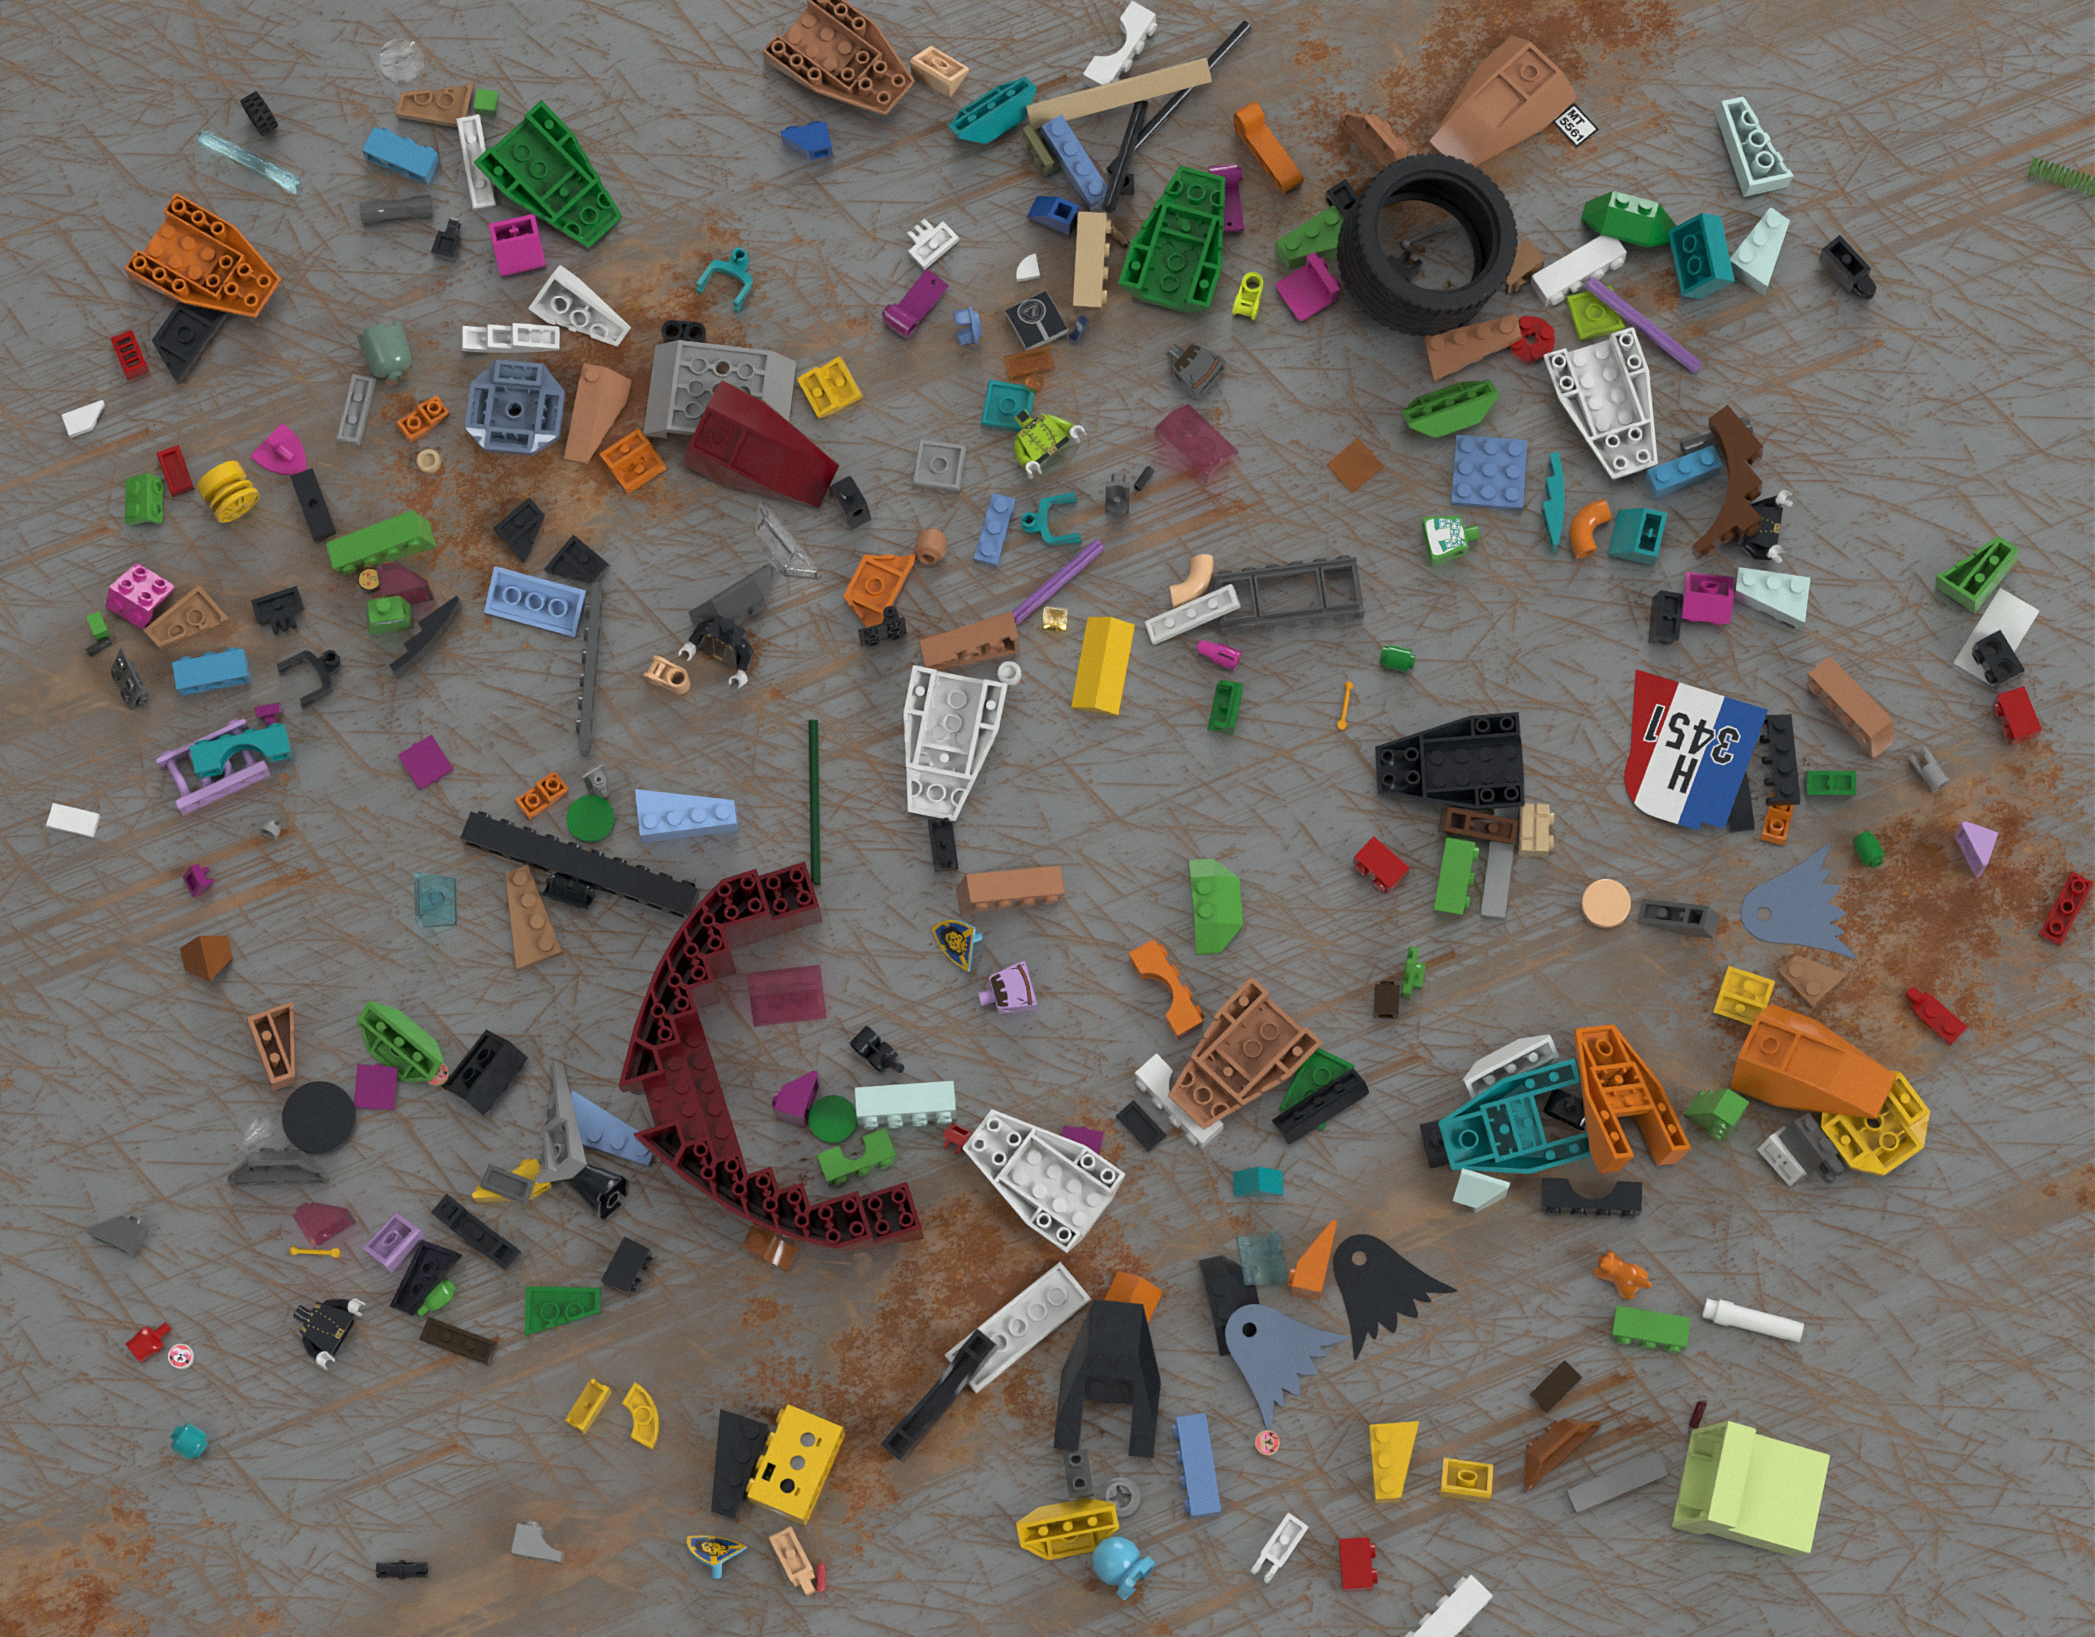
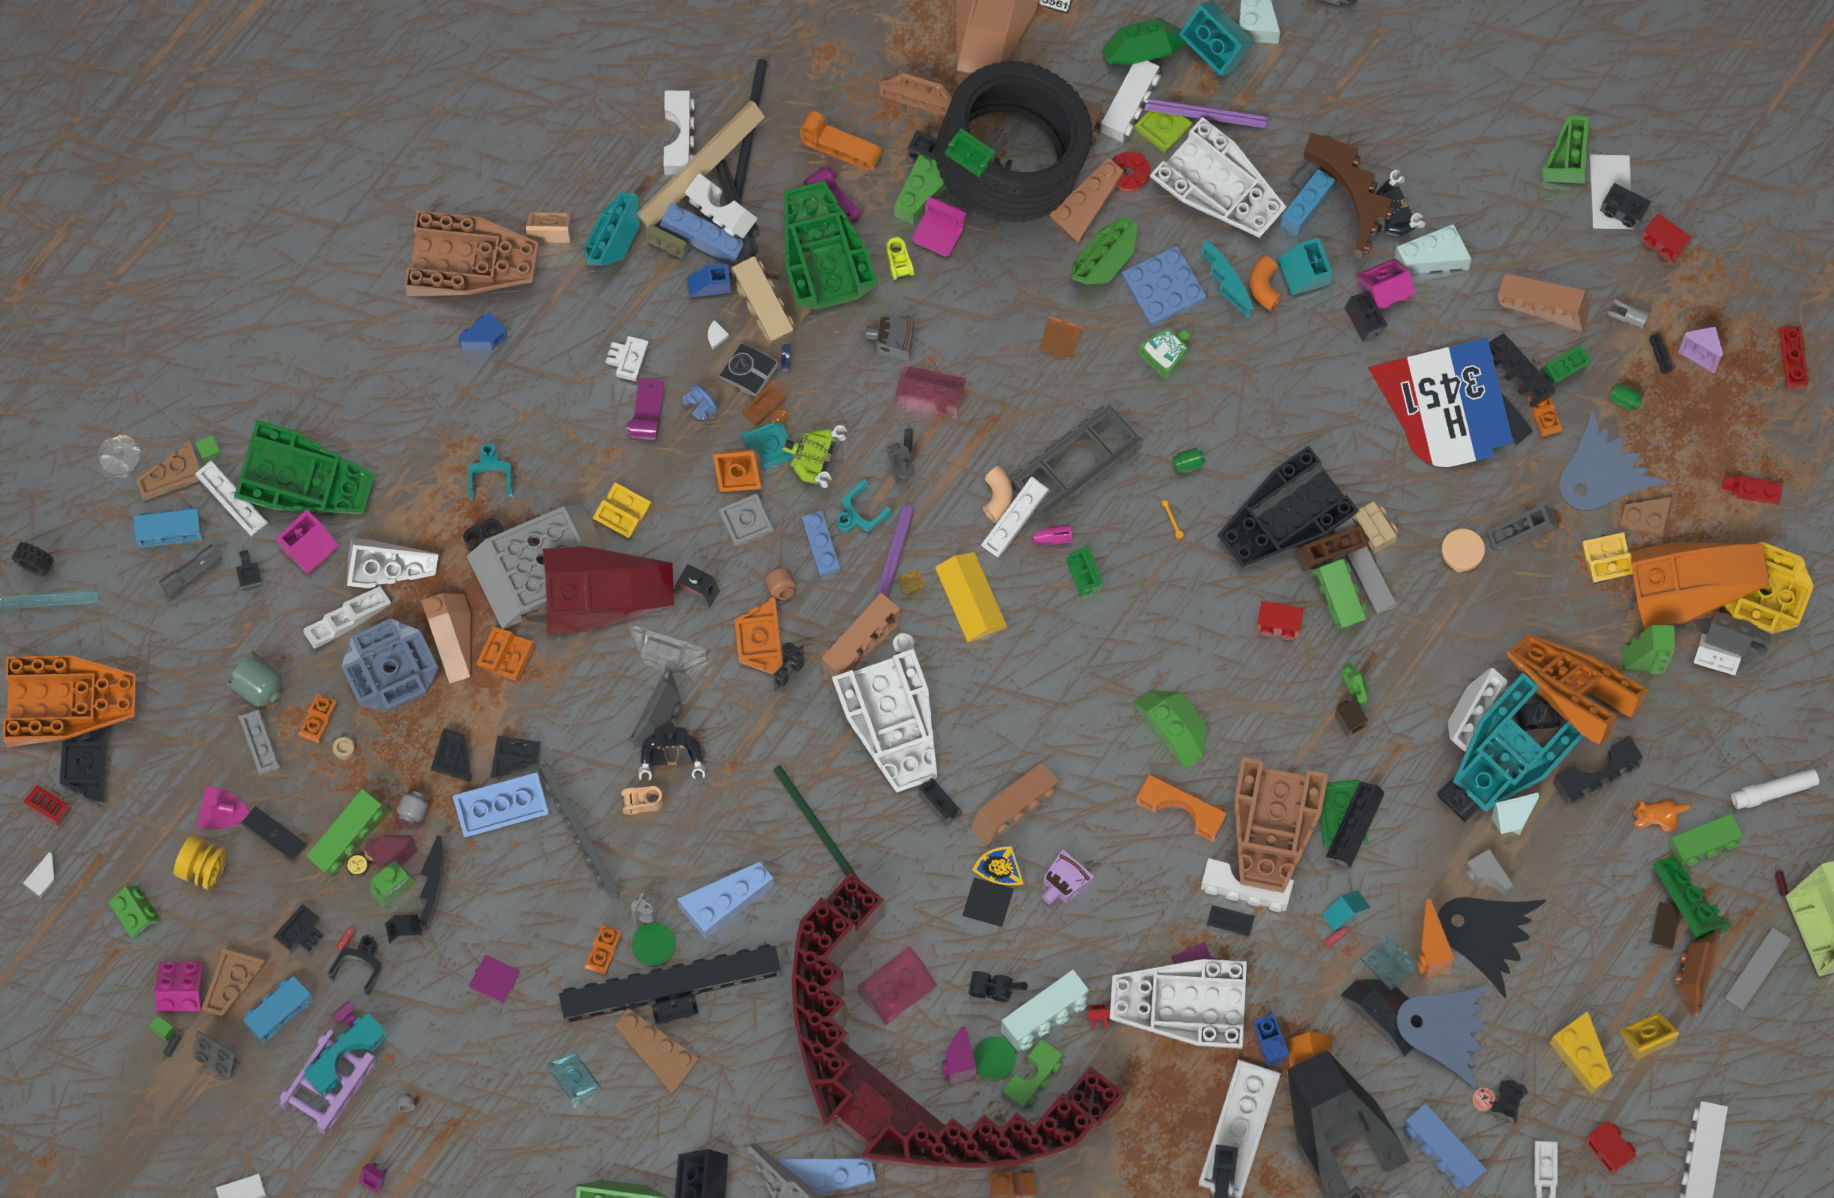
camera: 35 degrees left, 5 degrees down
red tile [156,445,195,497] -> none
none -> coral piece [333,924,357,953]
none -> black brick [385,914,422,944]
none -> light grey head [396,791,428,825]
none -> white arch [684,173,758,238]
none -> orange slope [713,449,762,492]
none -> green hinge [945,128,995,177]
none -> black sticker [962,877,1014,927]
none -> blue slope [1253,1014,1289,1068]
none -> coral piece [1320,925,1351,949]
none -> light grey arch [1465,849,1513,896]
none -> black piece [1491,1080,1528,1124]
none -> black axle [1649,334,1673,374]
none -> green wing [1653,857,1732,938]

